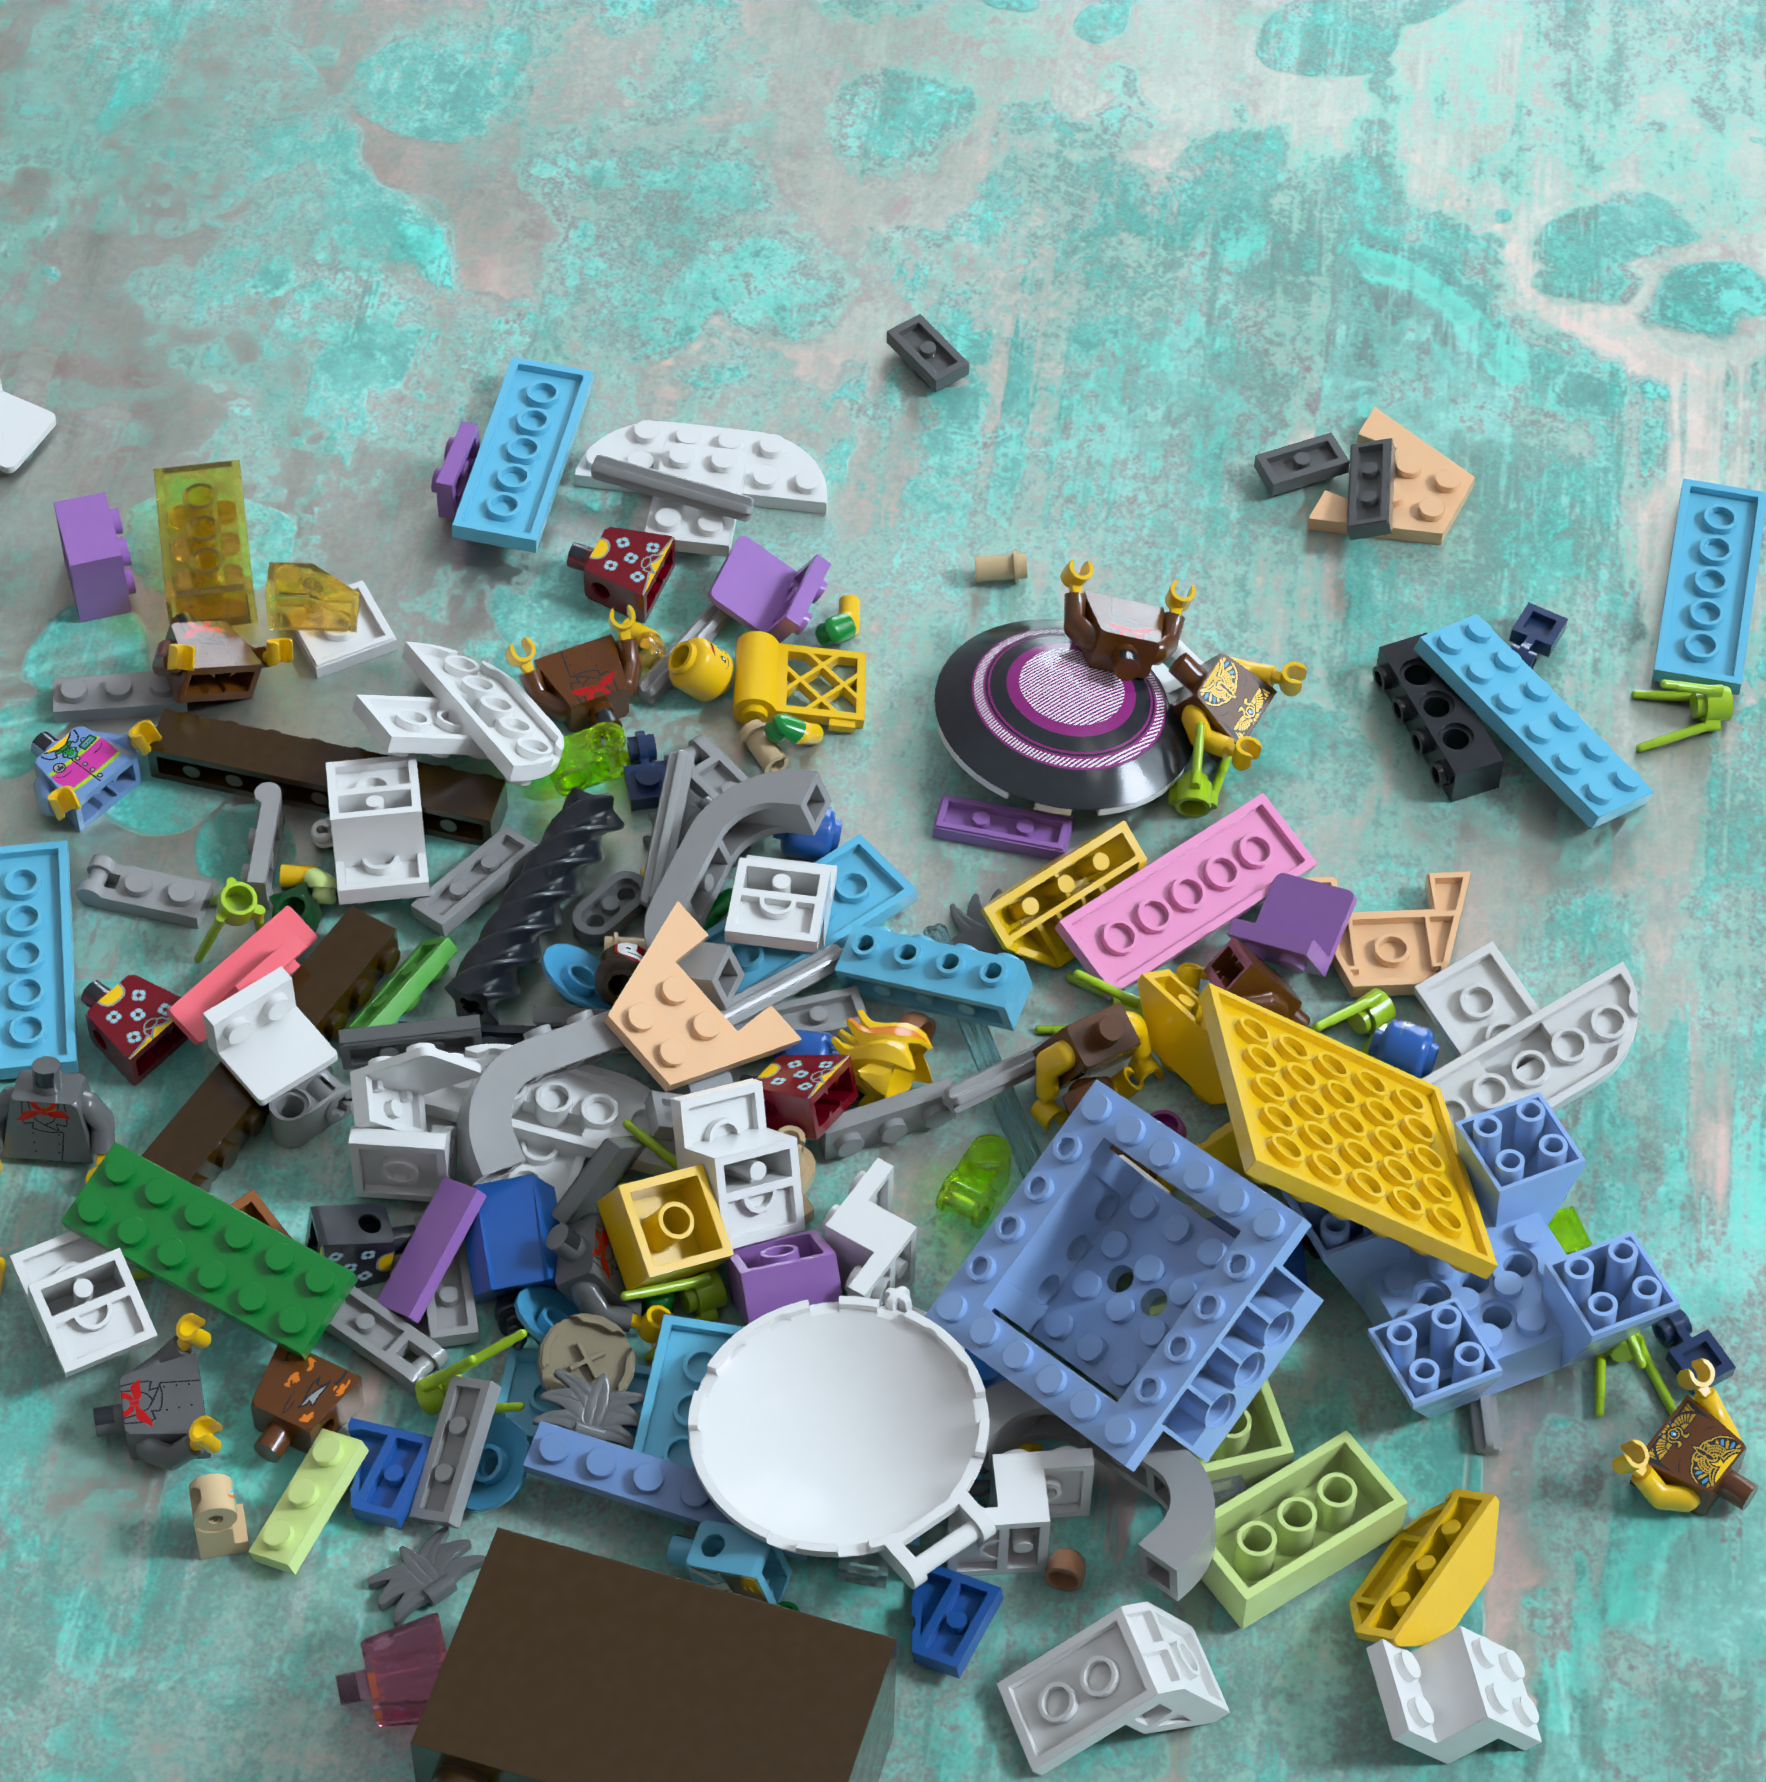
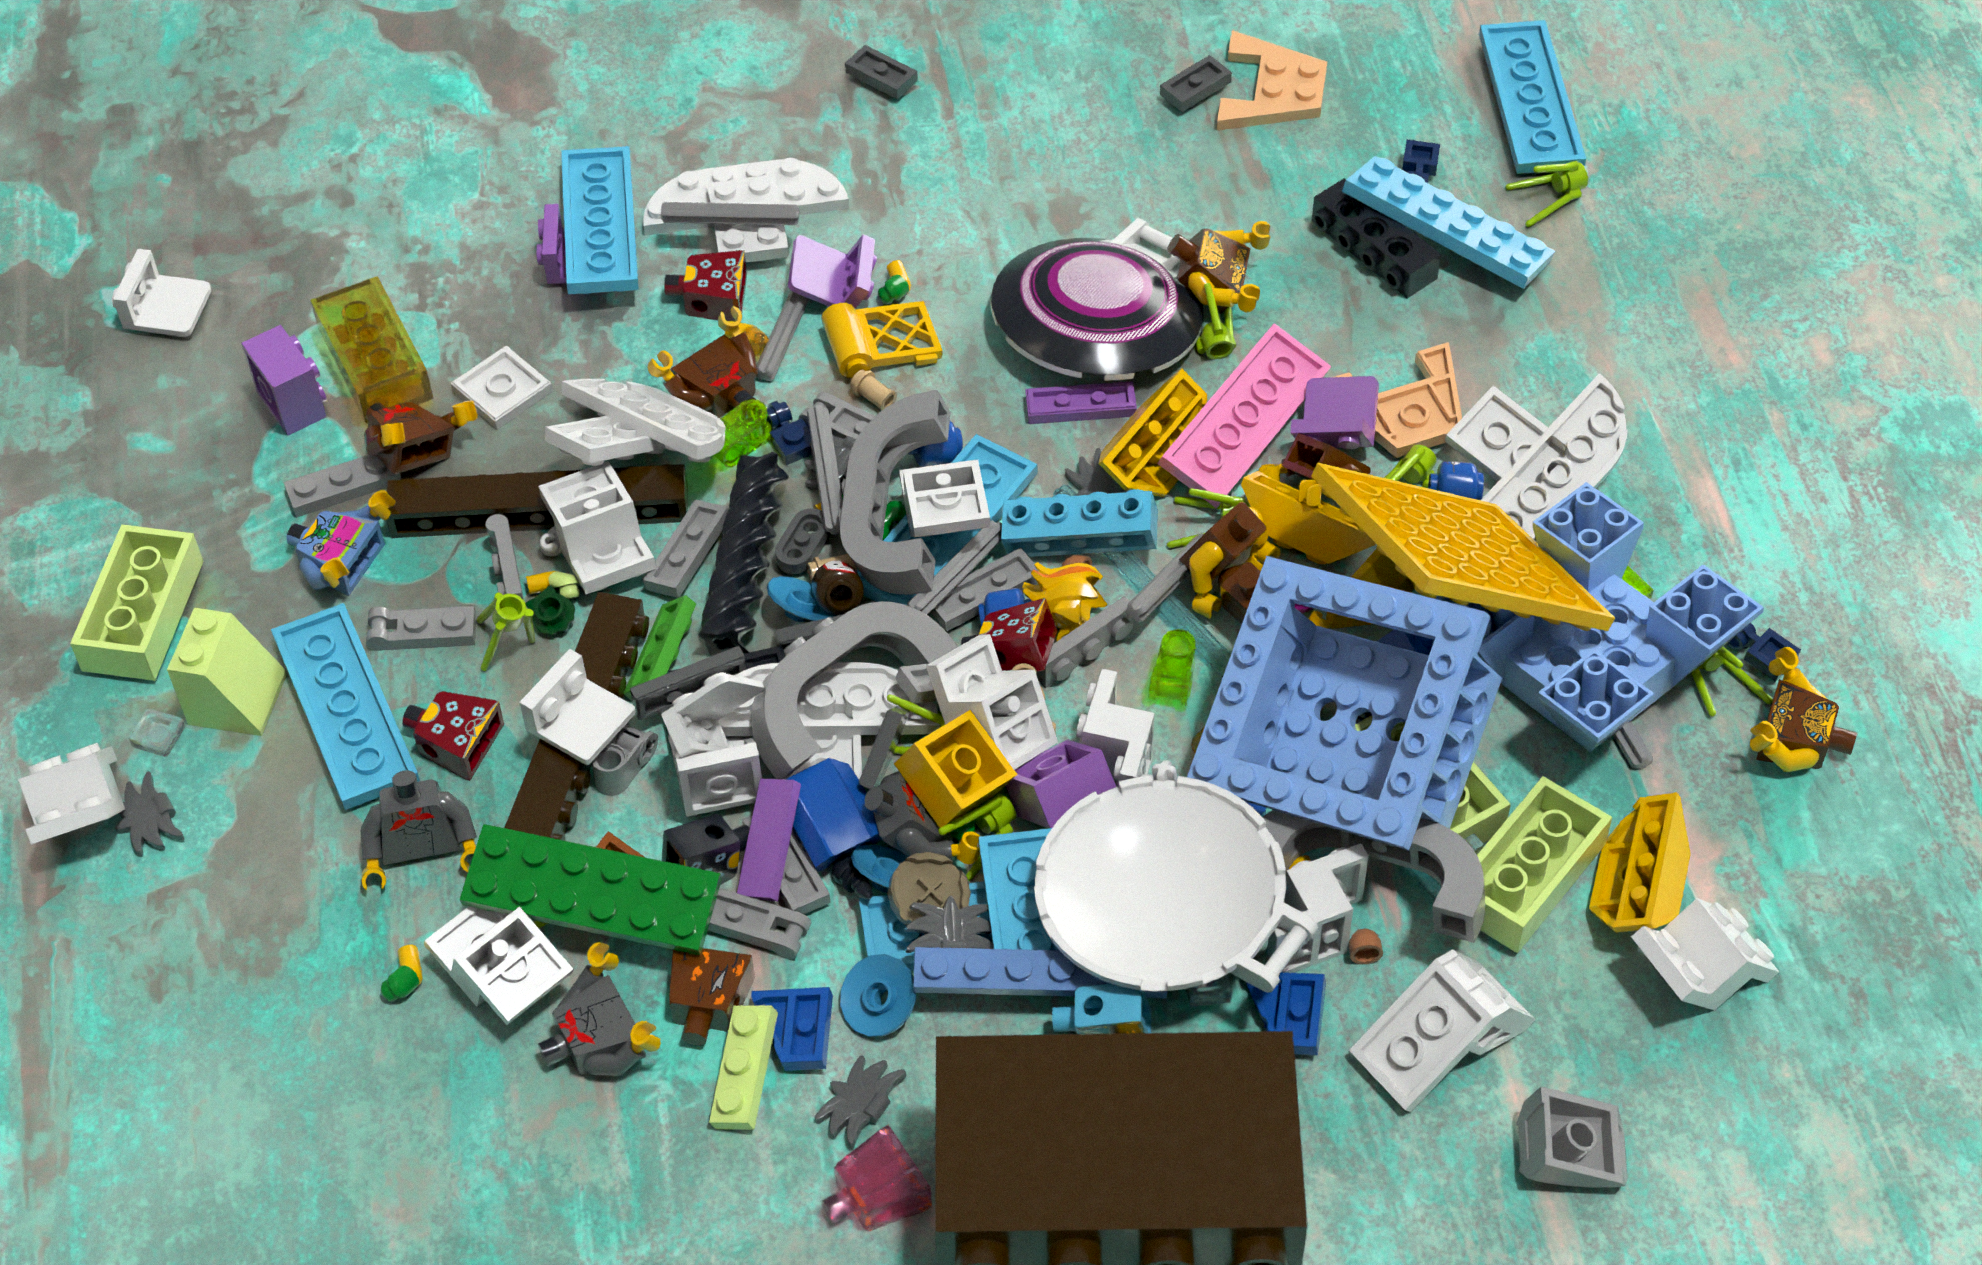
camera: 15 degrees left, 0 degrees up
coral bracket [167,906,318,1045] -> none
tan leg [189,1473,250,1560] -> none
clear yellow slope [265,562,360,632] -> none
light grey plate [409,1376,502,1529] -> none
lime plant [415,1329,527,1416] -> none
light nougat wing [604,901,802,1092] -> none
yellow head [668,637,733,702] -> none
green arm [764,713,823,745] -> none
tan pin [974,549,1028,583] -> none
reddish brown torso [1060,558,1196,681] -> none
dark grey tile [1347,438,1395,540] -> none

